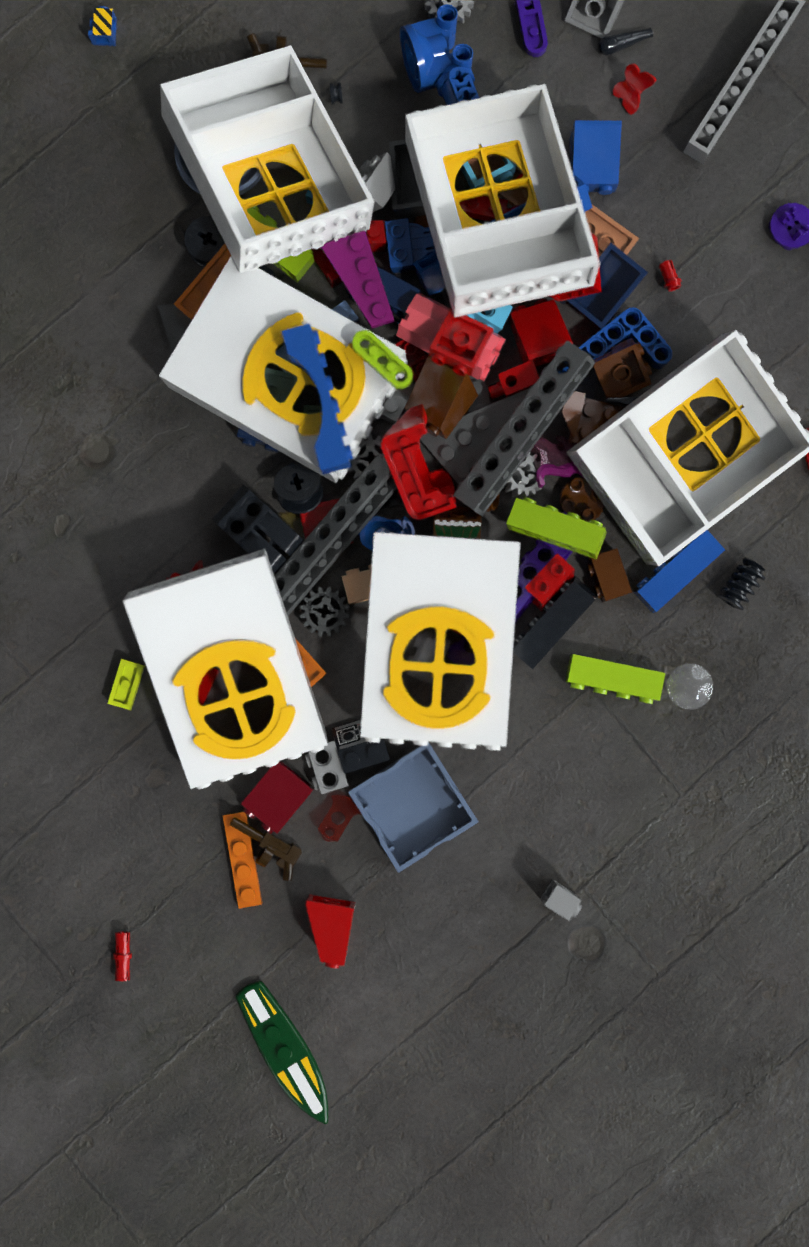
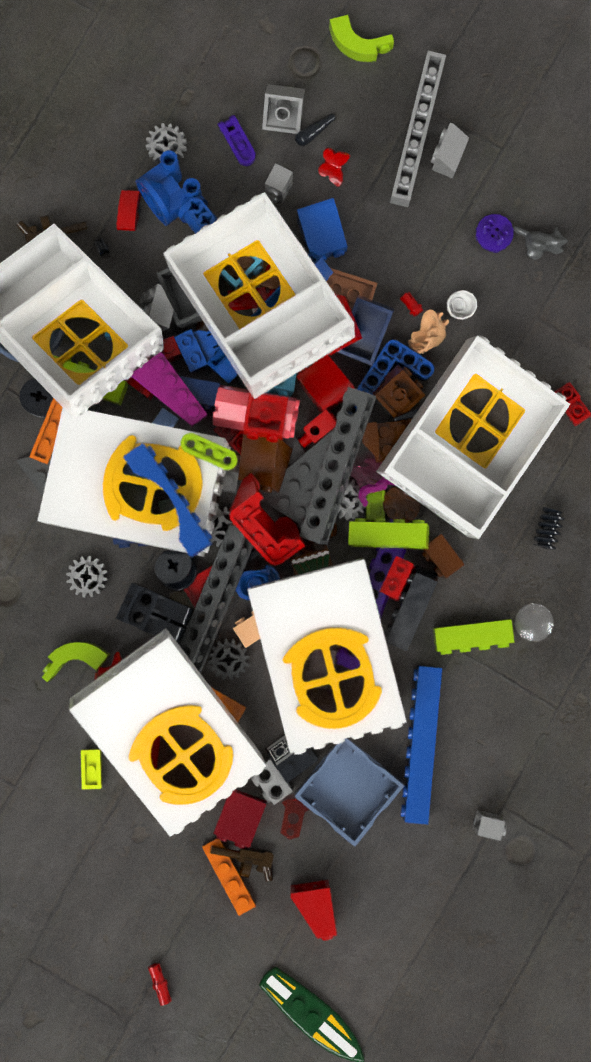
camera: 15 degrees left, 0 degrees up
blue brick [634,530,725,613] -> none
none -> lime arch [41,642,111,682]
none -> light grey gear [66,556,109,598]
none -> red slope [116,190,141,231]
none -> light grey brick [265,163,293,204]
none -> lime tile [365,482,385,521]
none -> blue brick [400,665,442,825]
none -> light nougat helmet [407,309,449,354]
none -> light grey slope [431,123,469,178]
none -> white hair [446,290,477,320]

